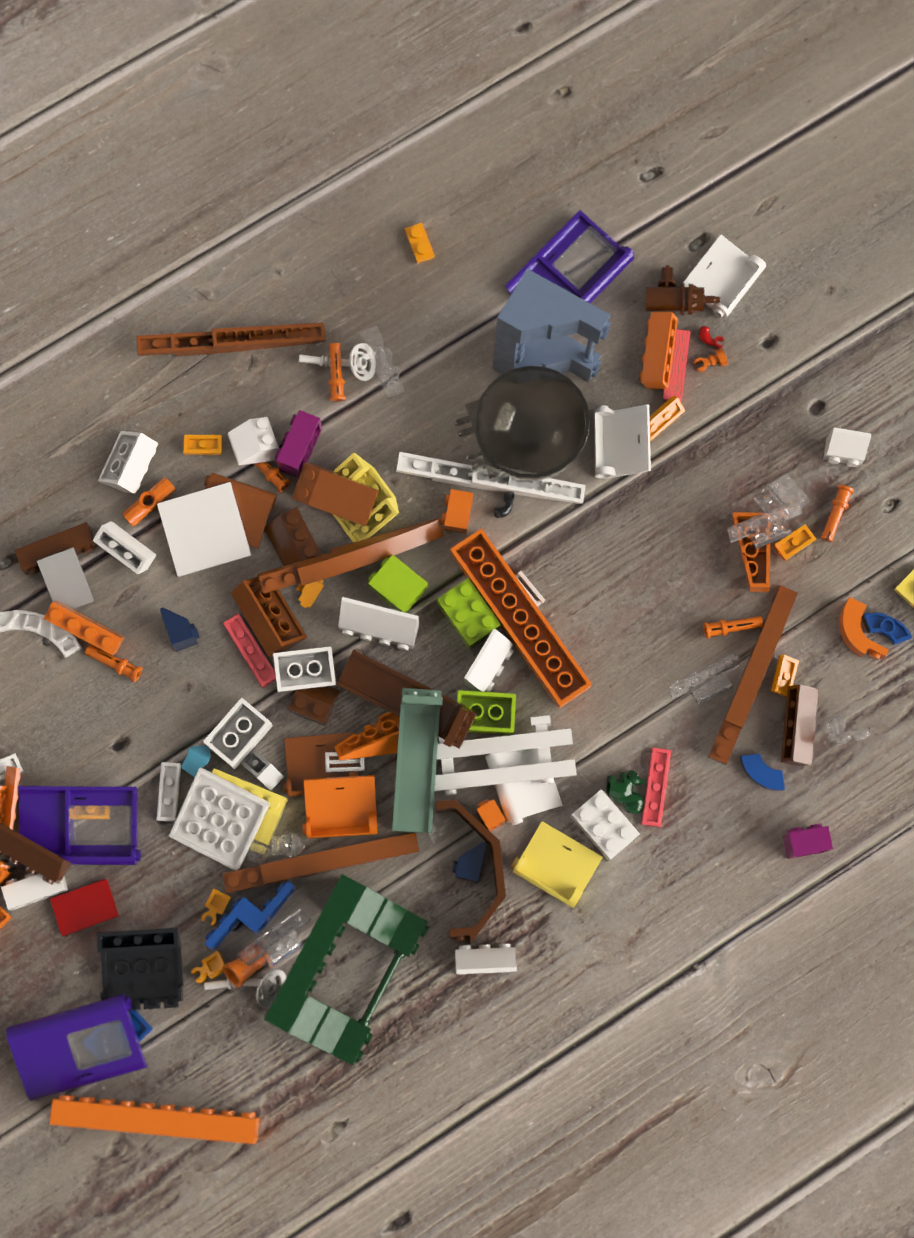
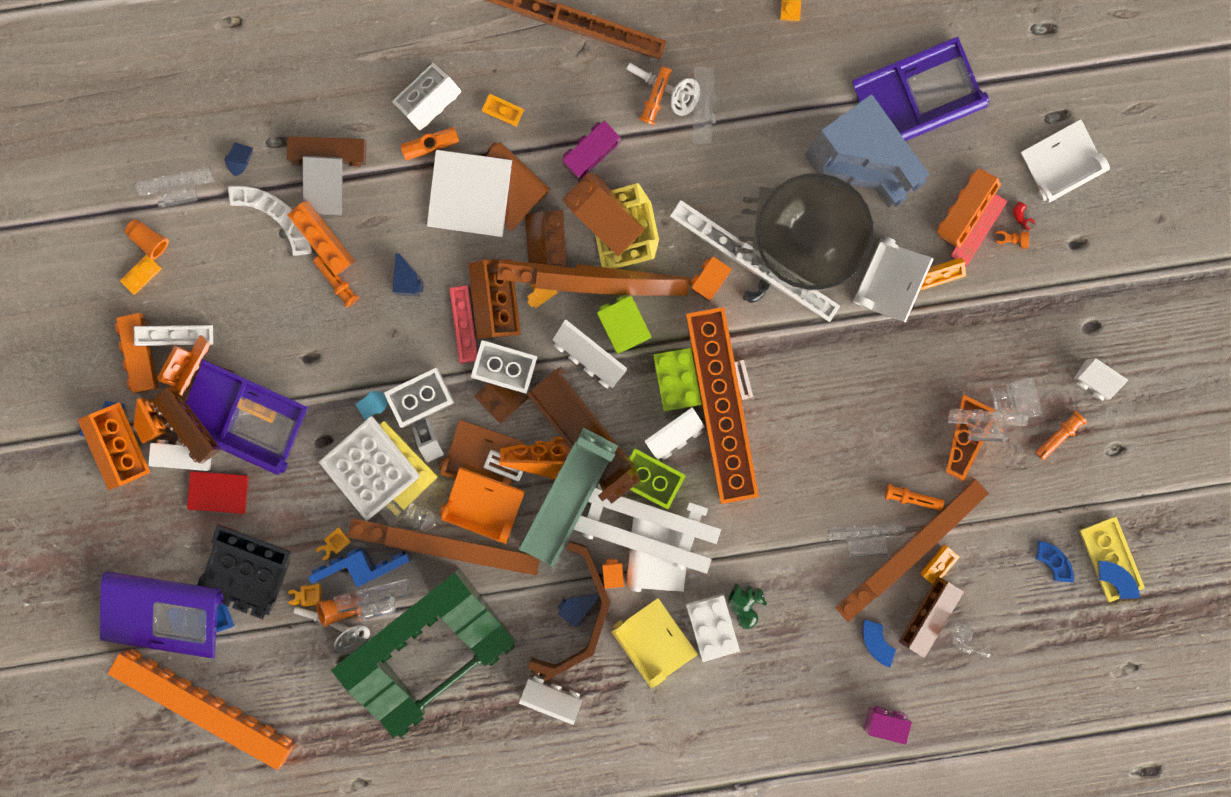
camera: 25 degrees right, 10 degrees up
white brick [93,521,156,574] -> none
white tile [156,762,181,822] -> none
white slope [228,417,279,465] -> none
orange pin [254,462,291,493] -> none
coral tile [641,747,672,828] -> none
reddish brown piece [646,265,720,316] -> none
light orange plate [774,524,816,562] -> none
orange arch [839,597,889,660] -> none

